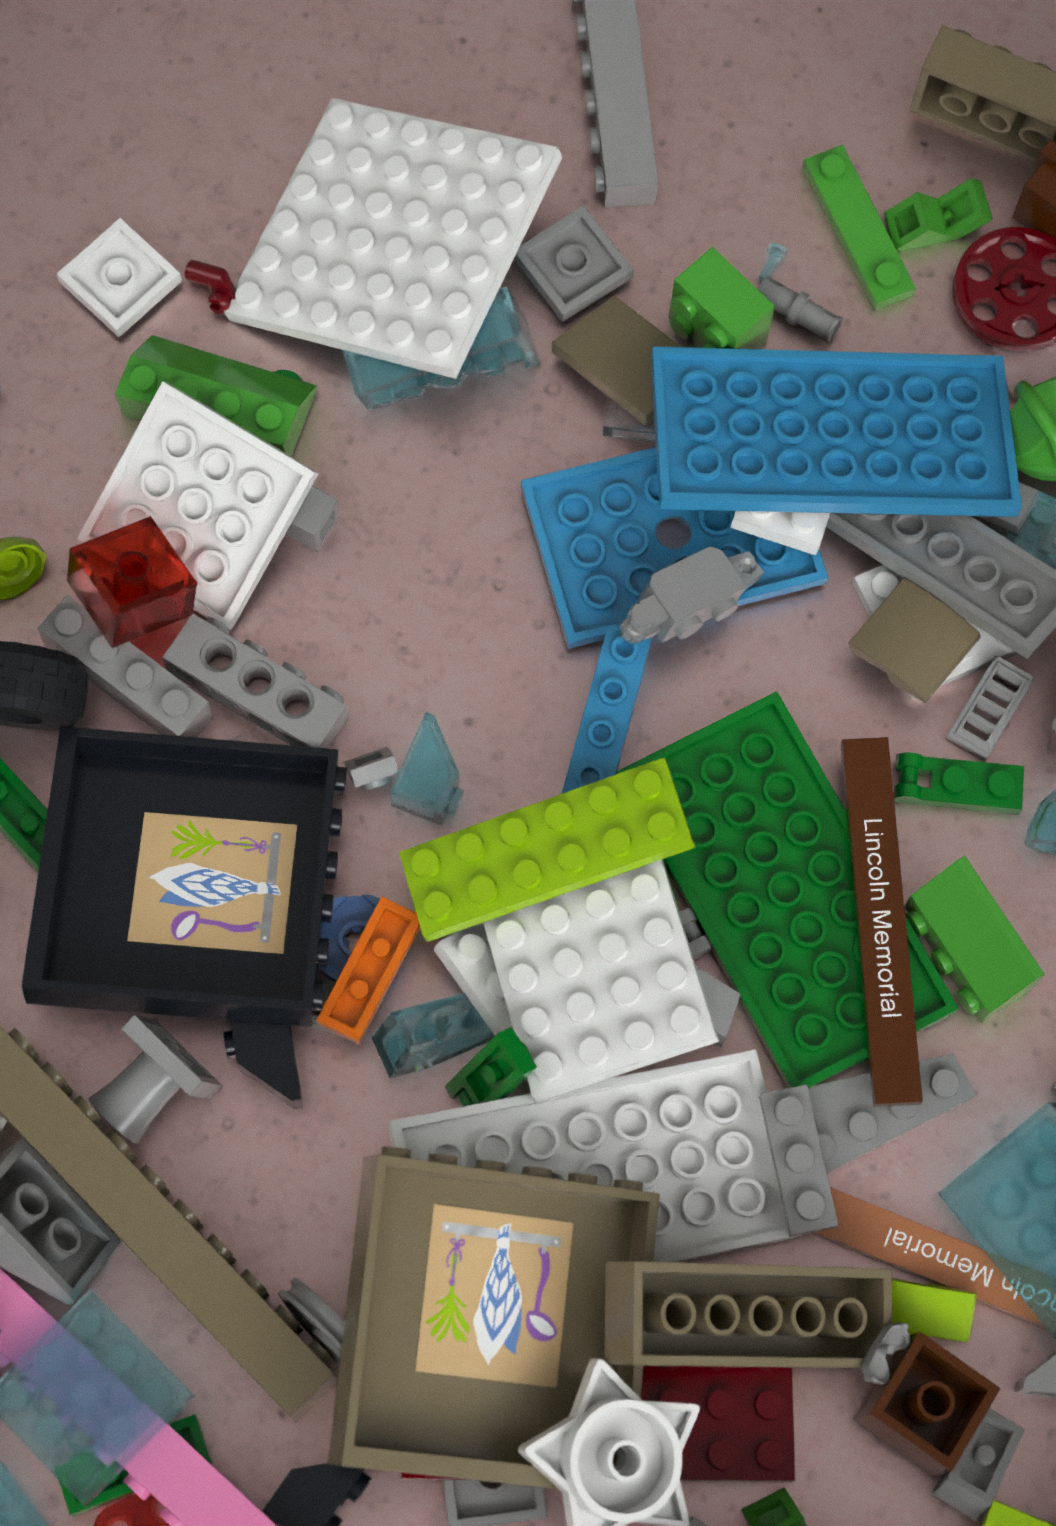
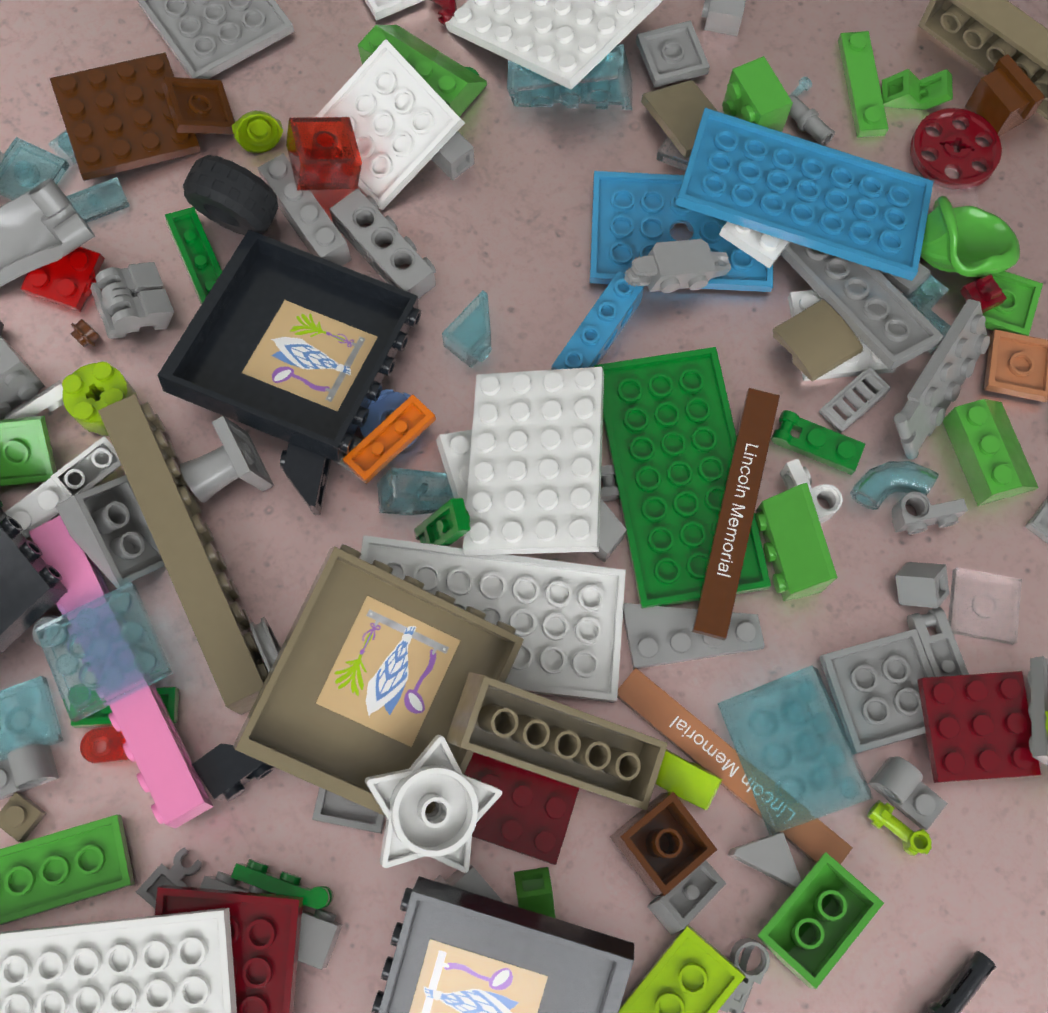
camera: 20 degrees right, 0 degrees up
light grey plate [344,747,399,789] -> none
lime plate [399,757,696,942] -> none
light grey plate [759,1085,838,1237] -> none
light grey piece [862,1322,910,1384] -> none
none -> white plate [780,459,843,524]

